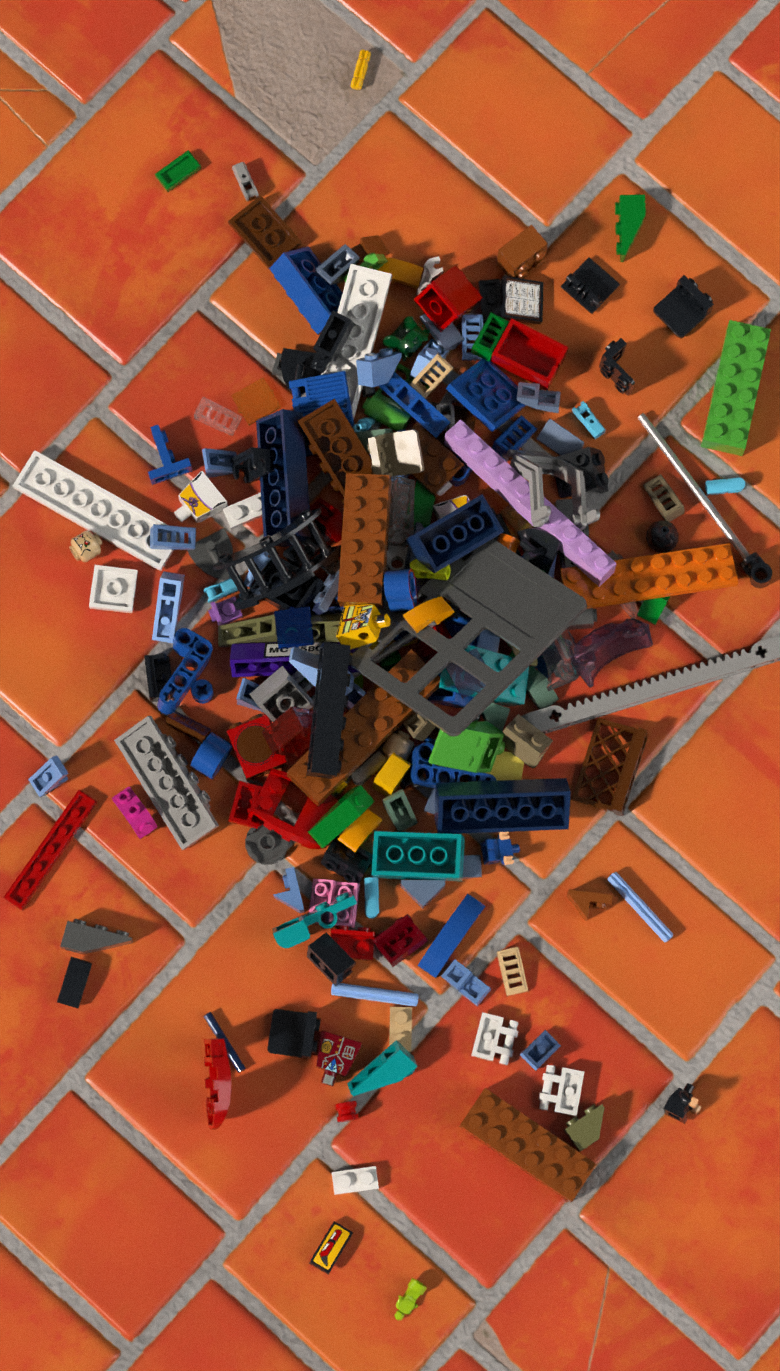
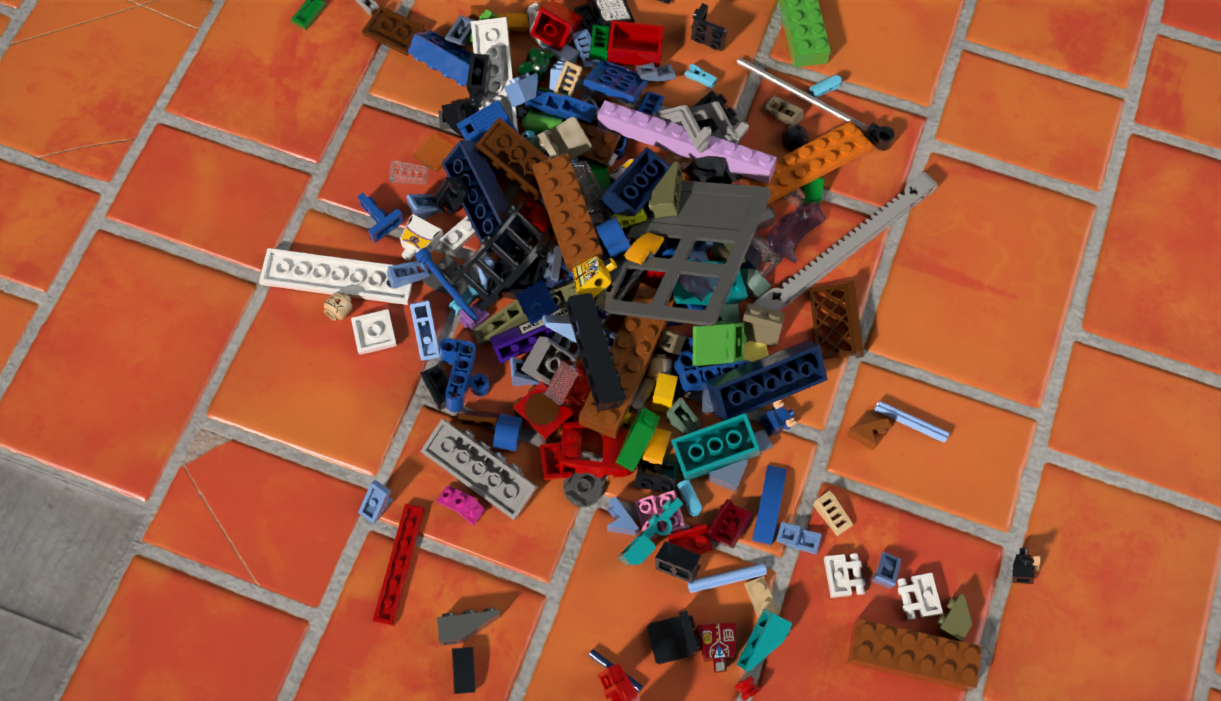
camera: 20 degrees left, 10 degrees down
sand blue slope [536,419,584,456] -> none
none -> blue piece [415,247,478,322]
none -> olive slope [649,161,683,218]

